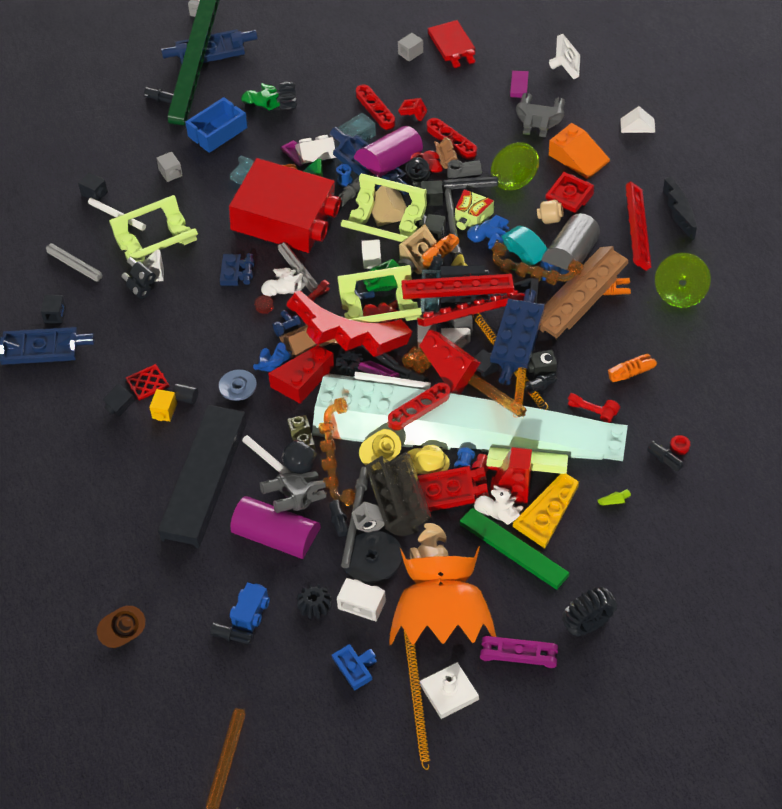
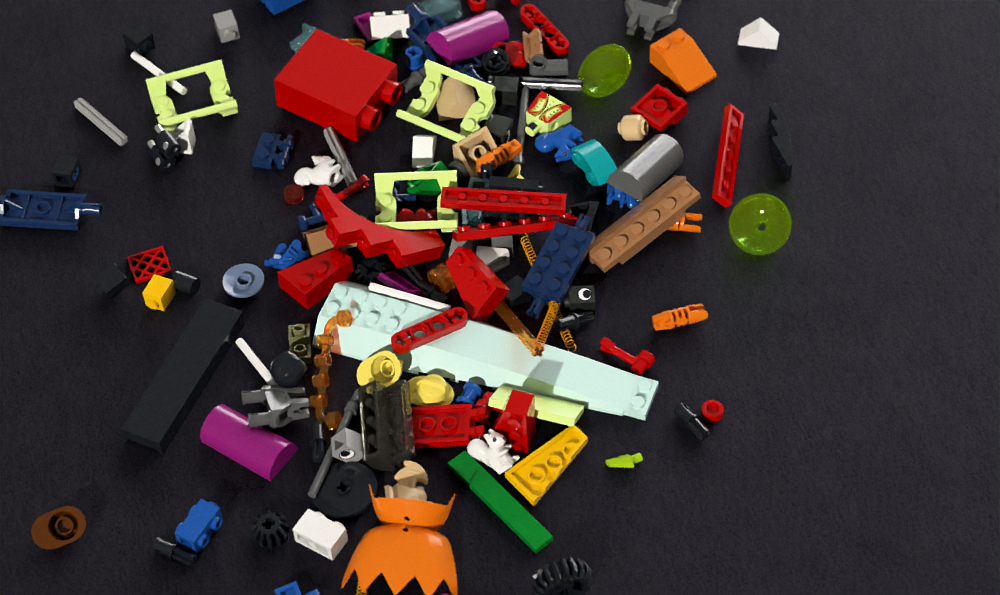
camera: 10 degrees right, 0 degrees up
clear orange bar [491,242,584,285] -> none

